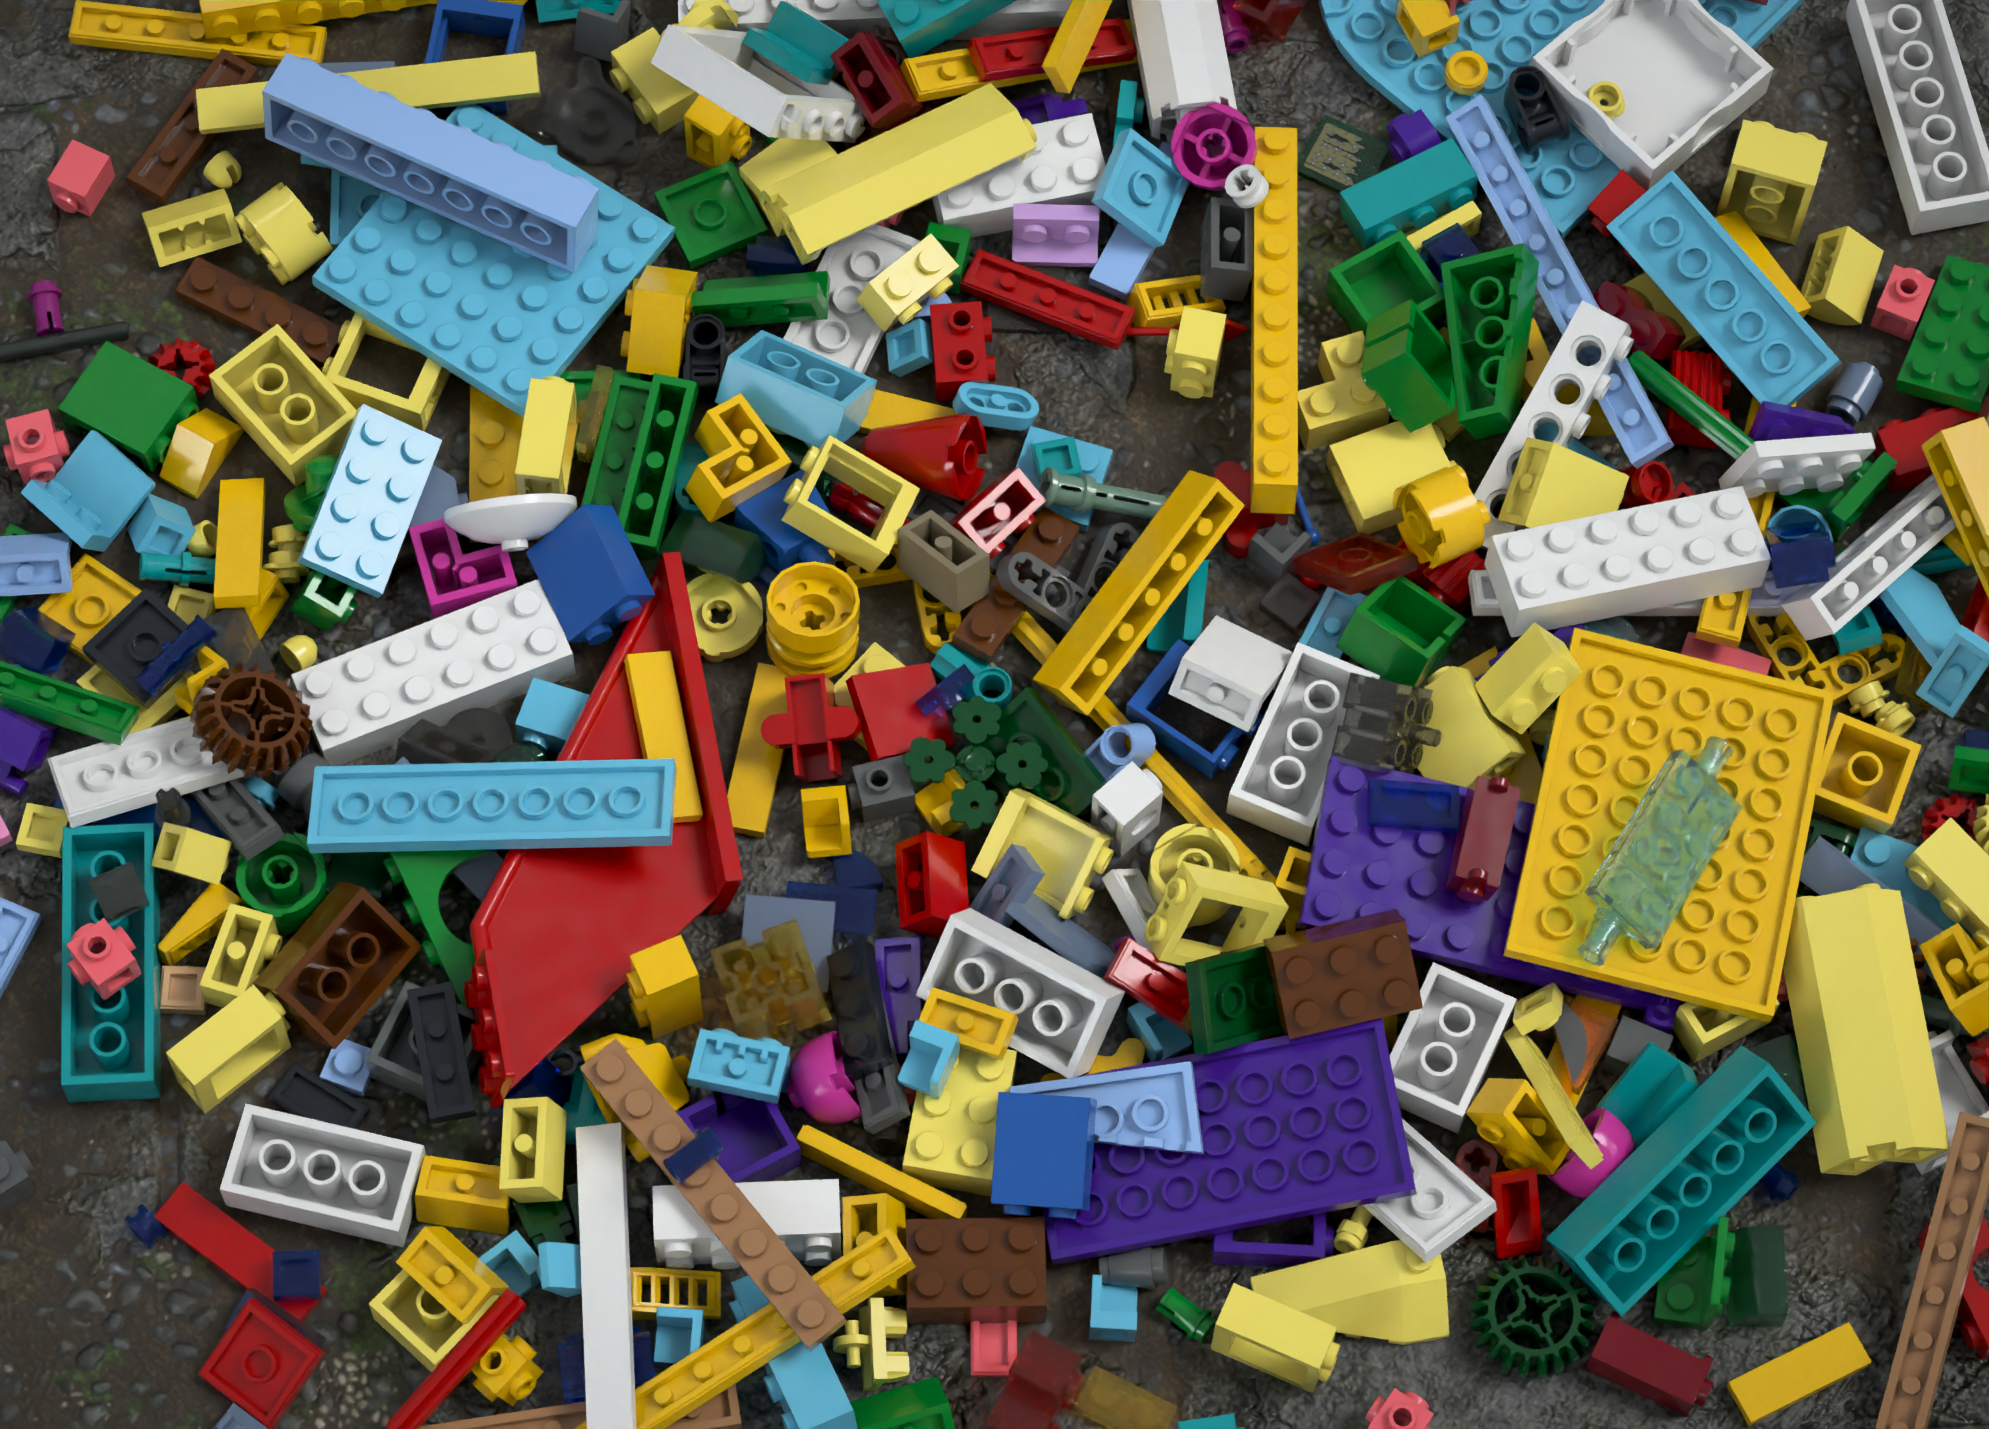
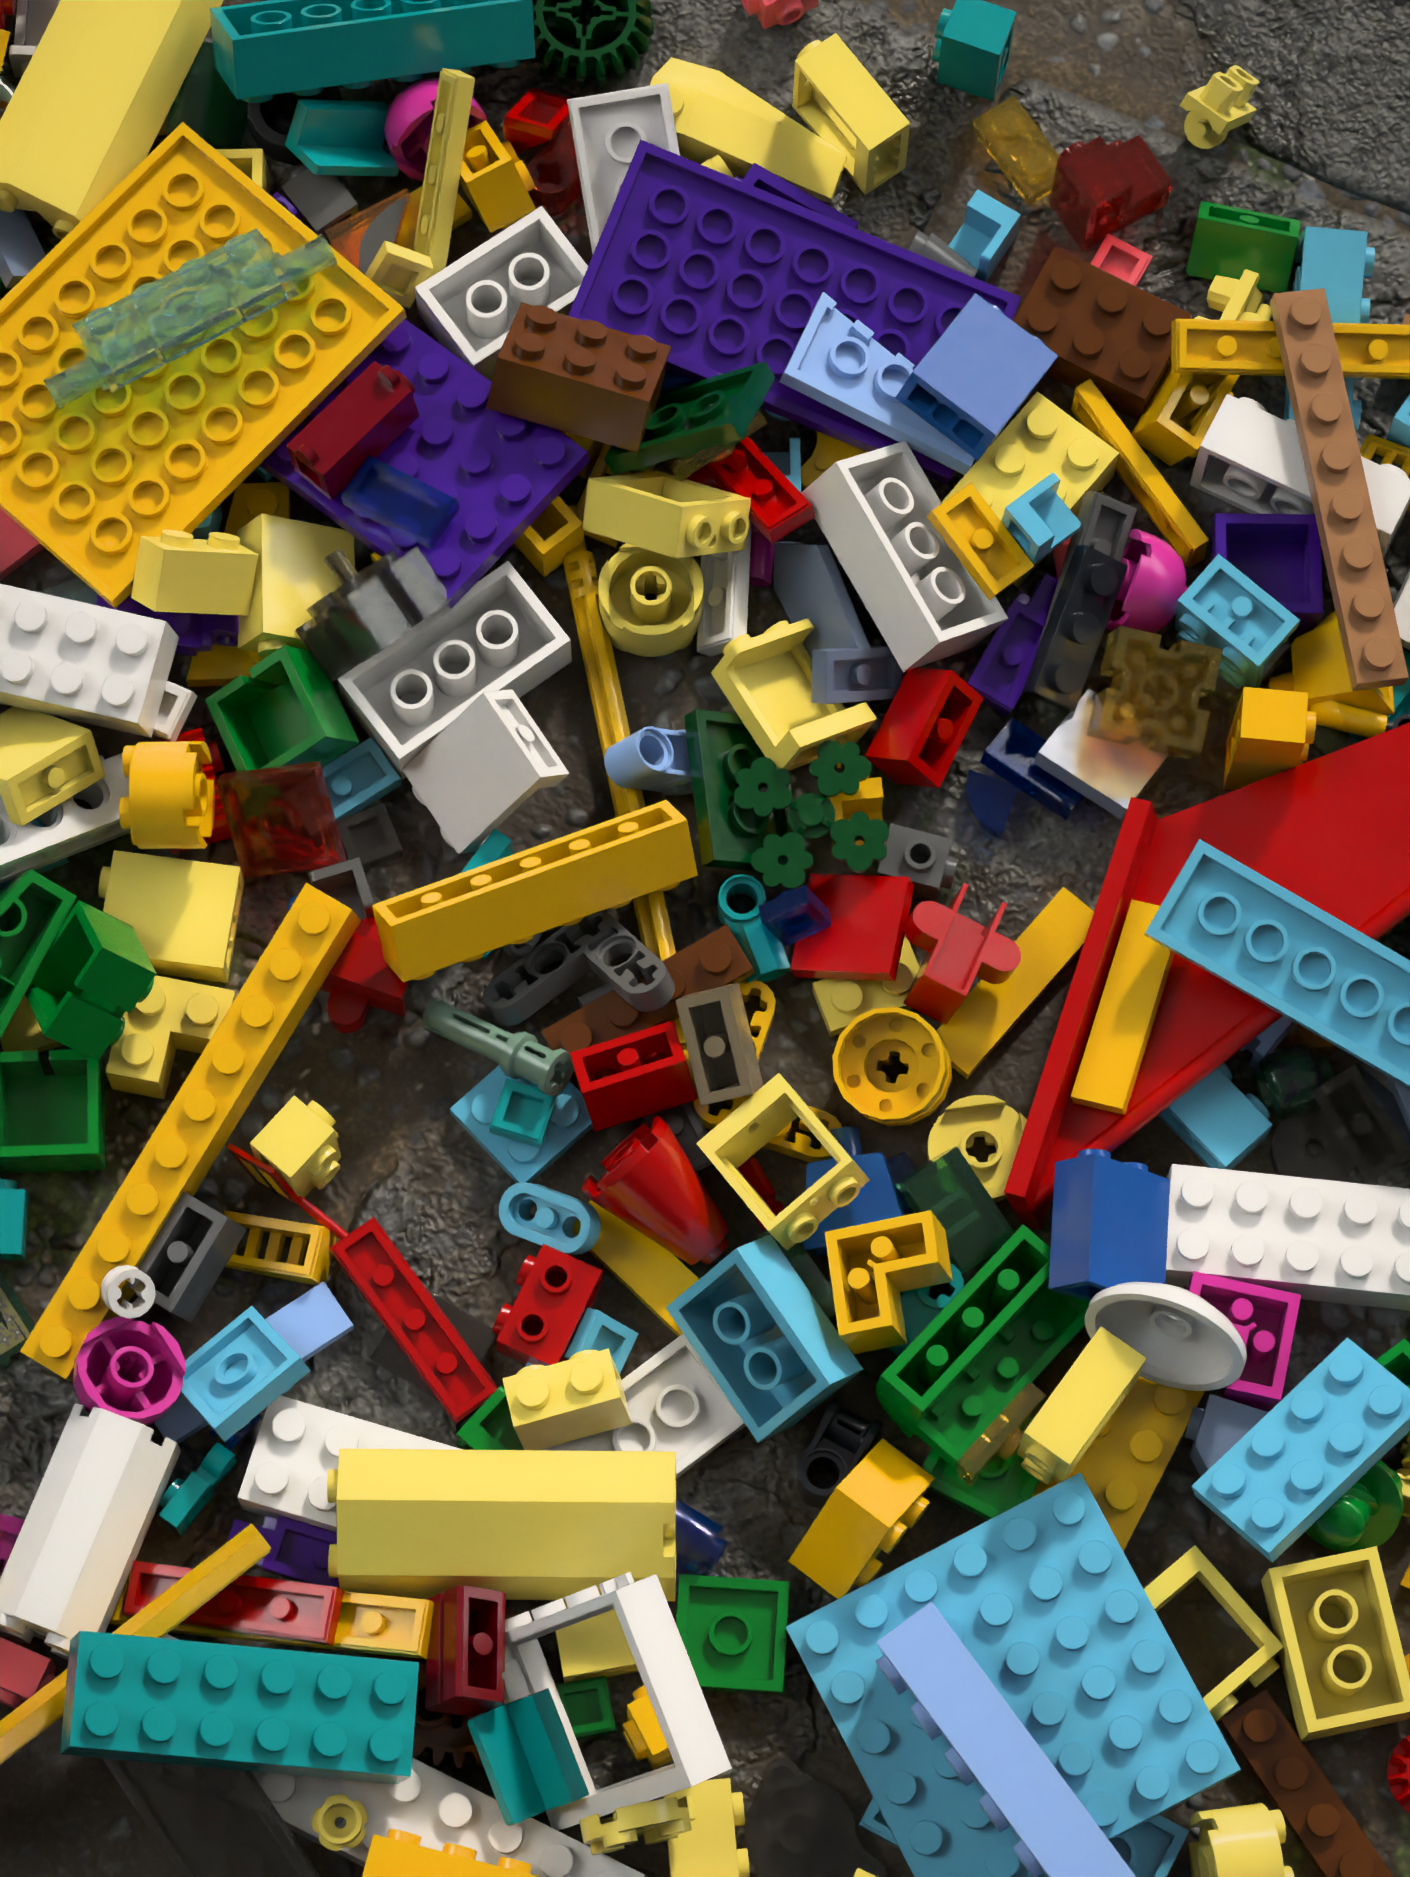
camera: 150 degrees left, 5 degrees up
clear blue pin [663,1127,725,1184] -> none
green panel [691,271,830,327] -> none
yellow panel [800,785,852,858] -> none
lavender bracket [1012,204,1100,267] -> none
white brick [1090,761,1163,858] -> none
blue window [1125,639,1265,780] -> none
green pin [1156,1287,1217,1343] -> none

